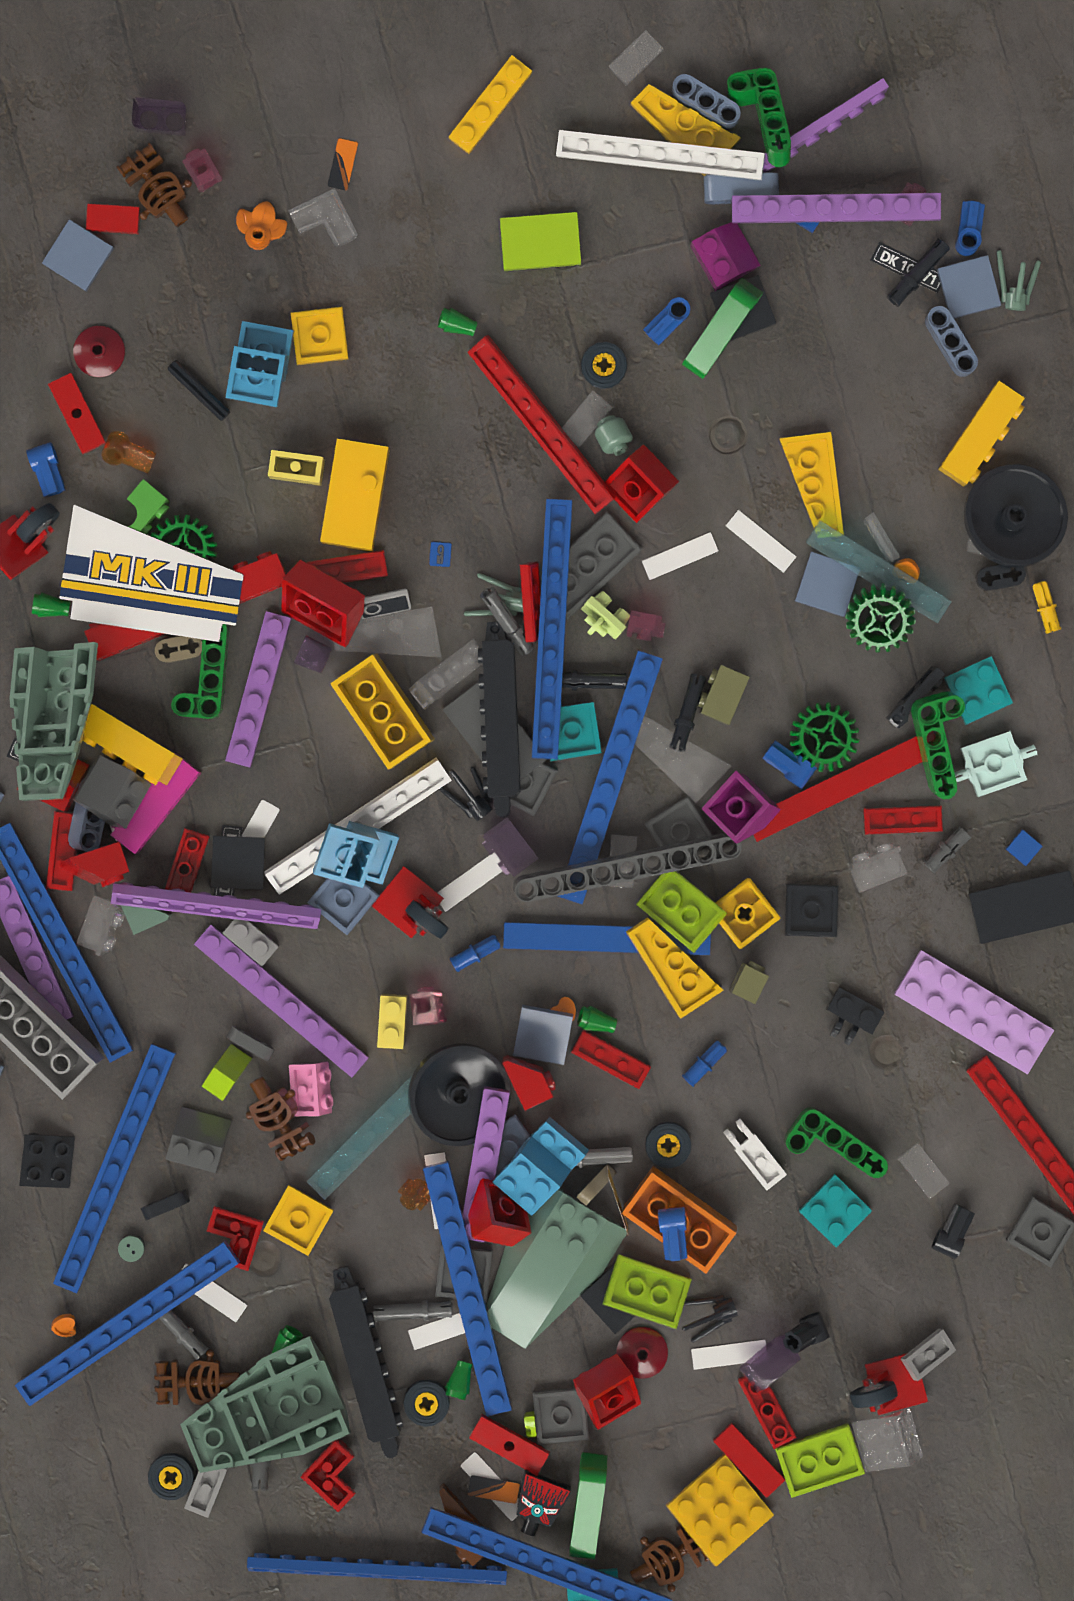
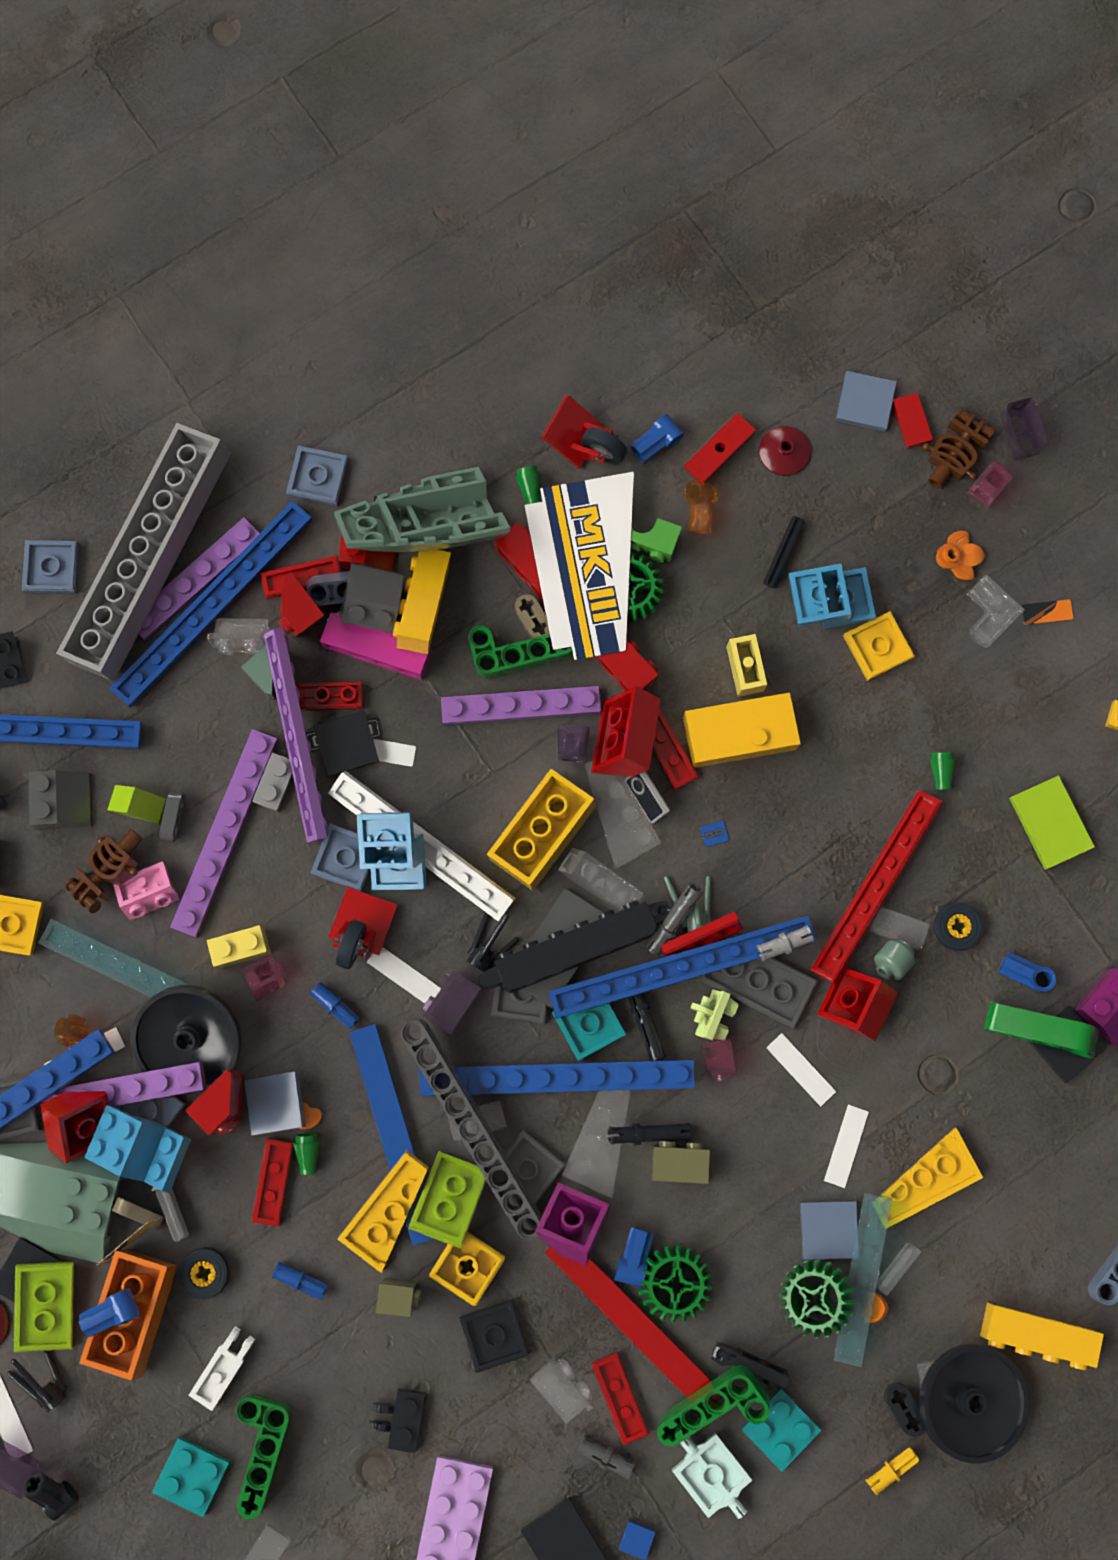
camera: 70 degrees right, 10 degrees down
none -> light grey pin [756,925,814,962]

